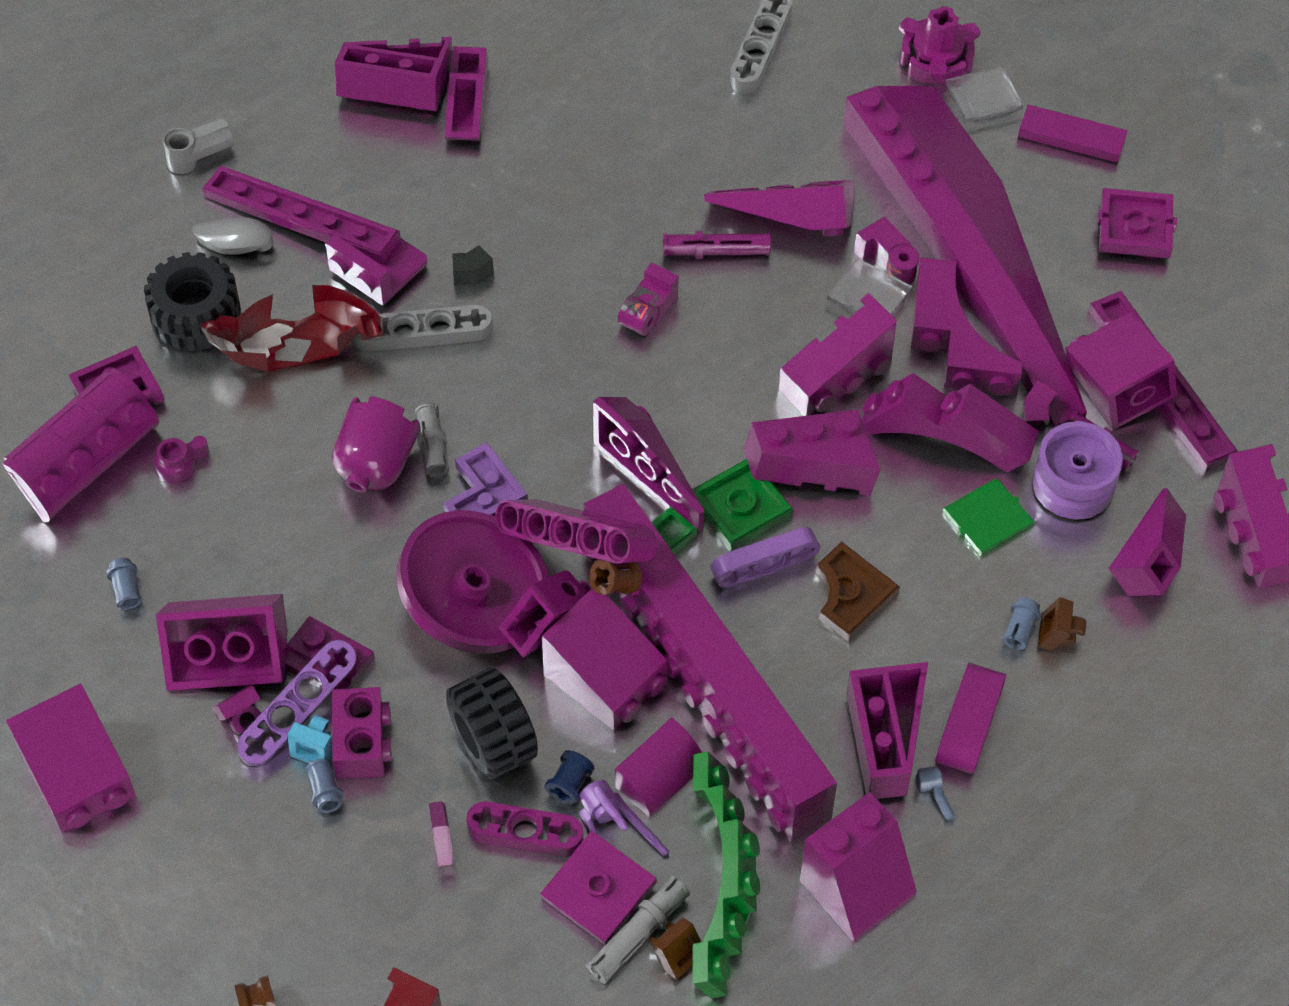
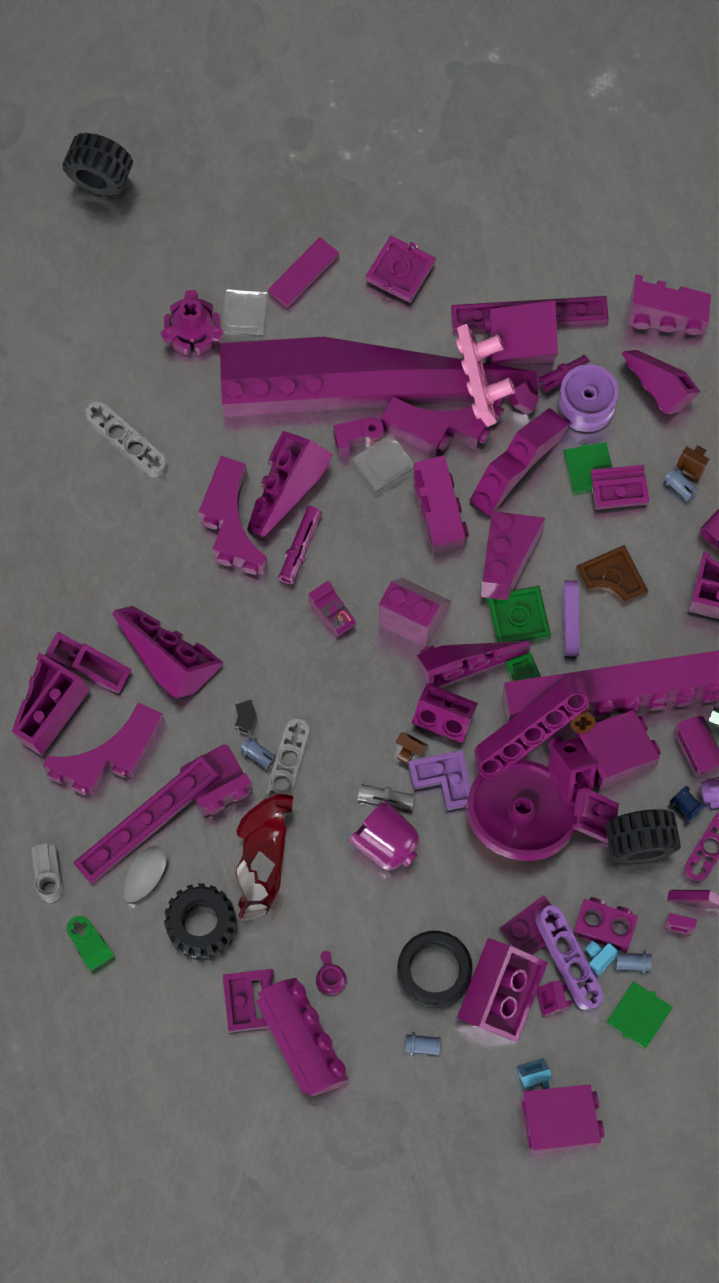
camera: 65 degrees left, 15 degrees up
none -> magenta arch [43,702,165,796]
none -> green piece [67,916,114,972]
none -> magenta wedge [112,606,223,699]
none -> magenta arch [198,456,268,575]
none -> sand blue pin [240,737,276,770]
none -> magenta slope [378,578,451,648]
none -> reddish brown tile [395,732,429,764]
none -> black tyre [397,930,473,1008]
none -> magenta brick [411,683,478,743]
none -> bright pink plate [456,324,515,427]
none -> medium azure tile [516,1058,552,1091]
none -> magenta plate [573,788,619,843]
none -> magenta plate [590,465,650,510]
none -> green piece [606,981,673,1049]
none -> magenta tile [664,912,697,935]

